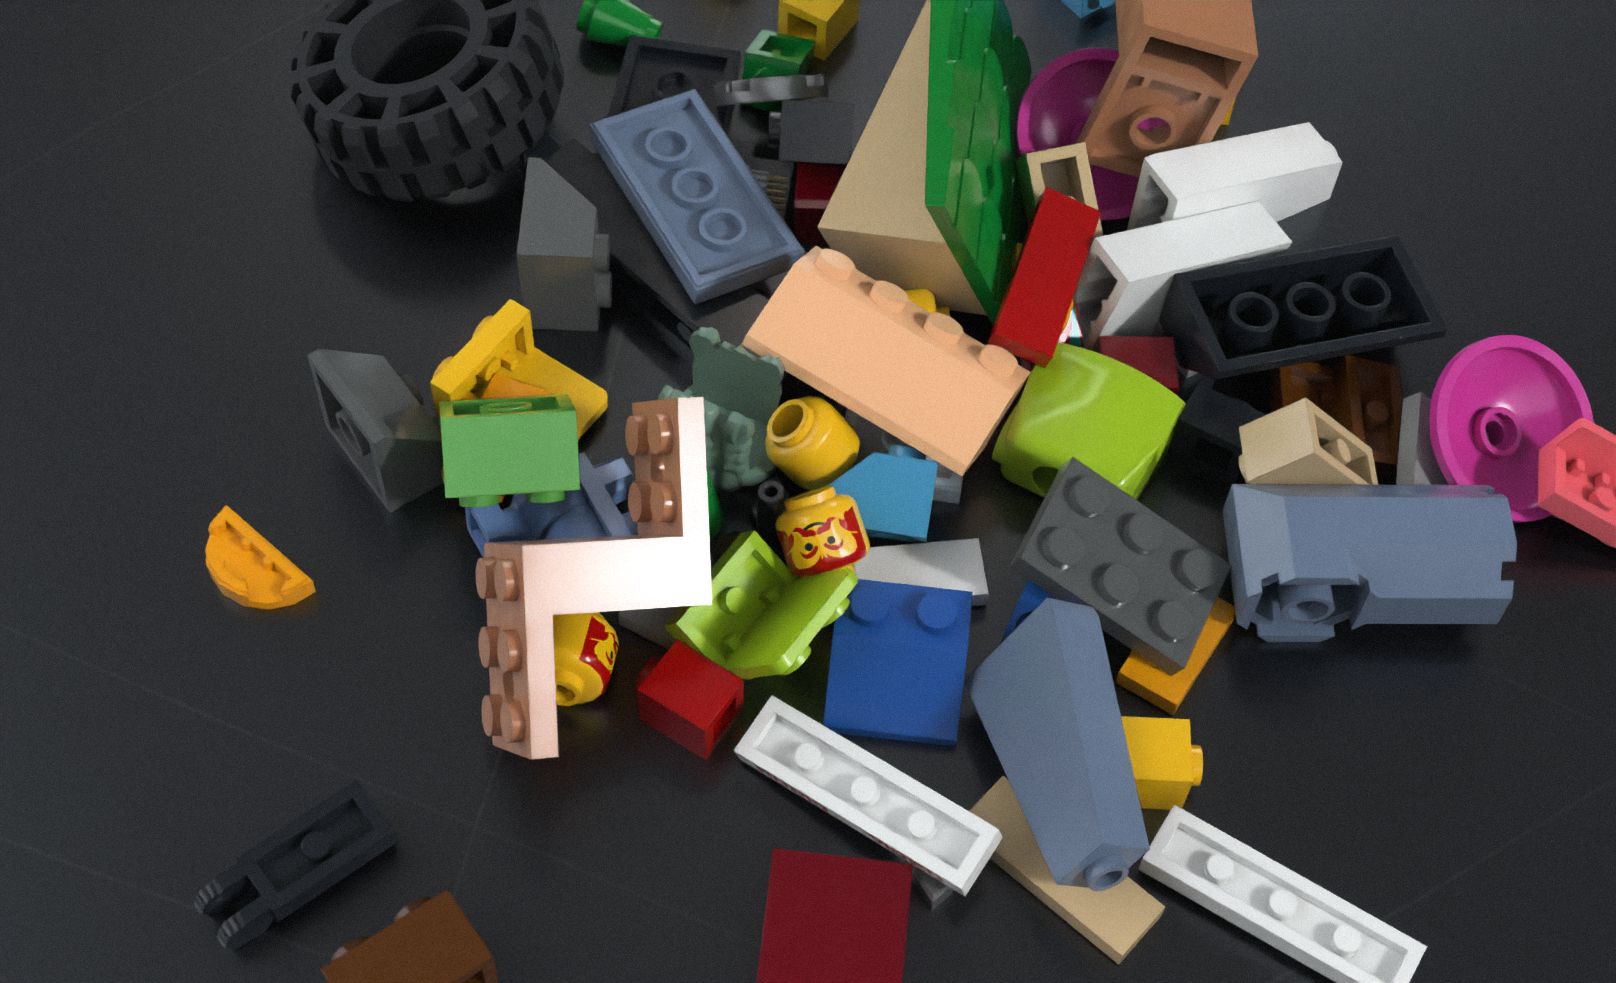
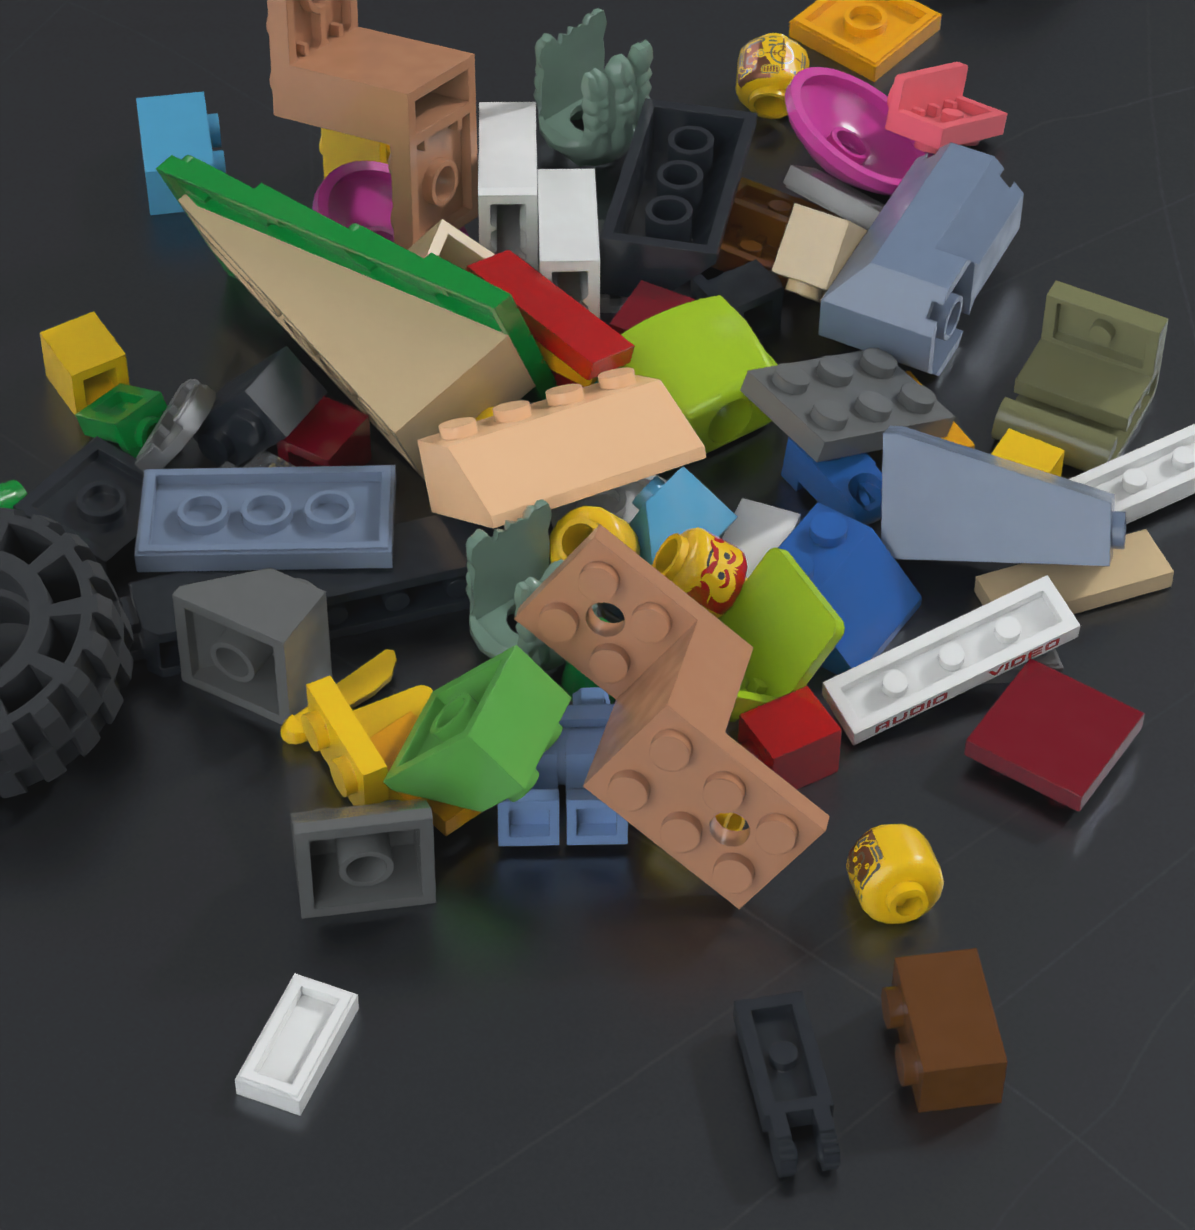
camera: 60 degrees left, 10 degrees down
light orange tile [205,505,316,610] -> none
none -> white tile [235,974,359,1116]
none -> yellow piece [281,649,397,745]
none -> sand green piece [533,8,653,167]
none -> yellow head [735,33,809,119]
none -> yellow head [846,824,944,924]
none -> olive piece [991,280,1169,472]

